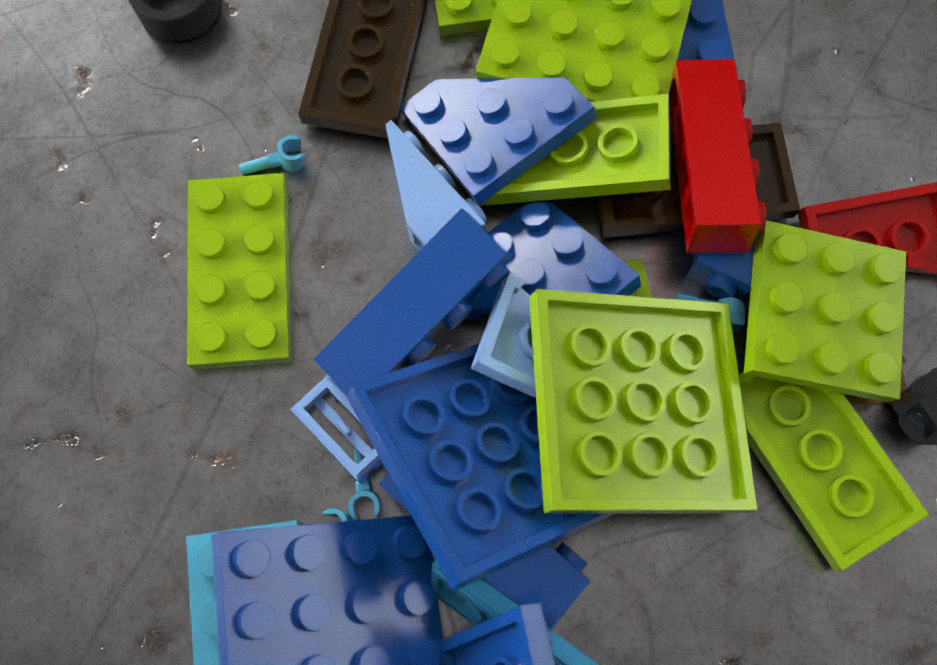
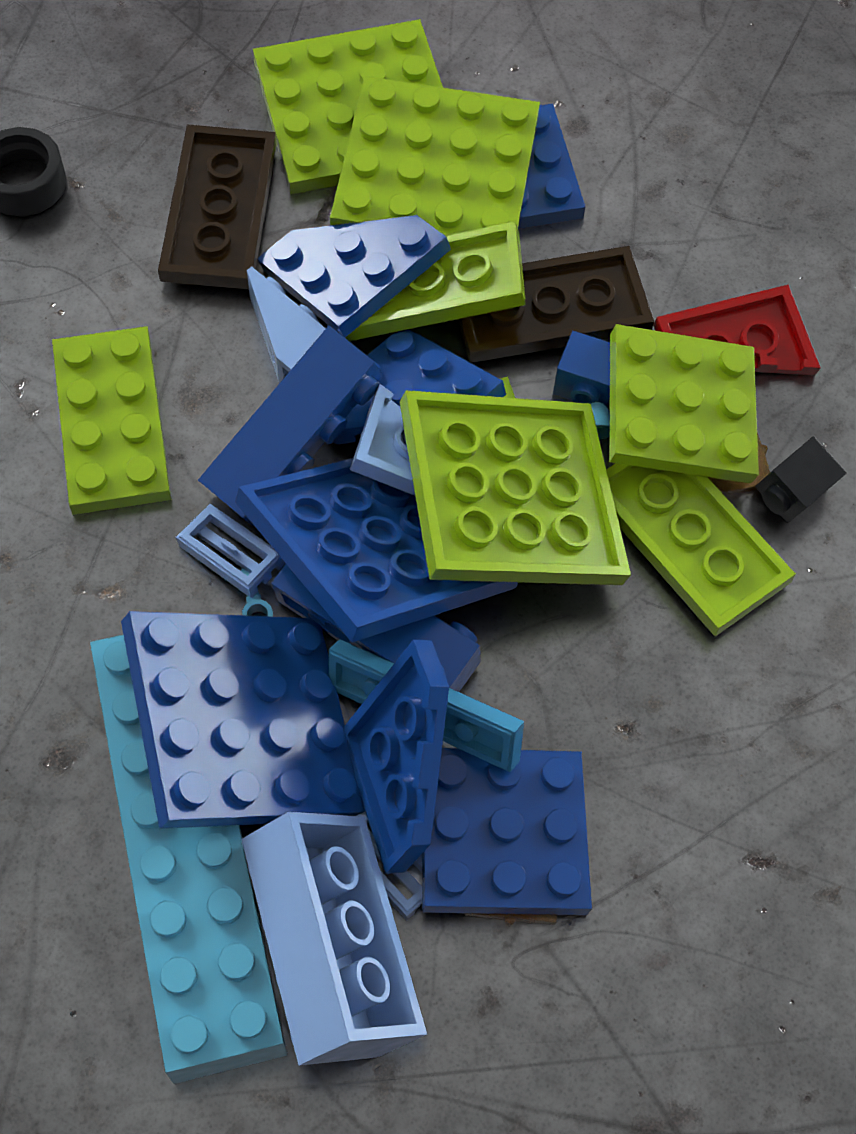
camera: 10 degrees left, 10 degrees down
medium azure hand [239,135,305,175] -> none
red brick [668,59,766,253] -> none

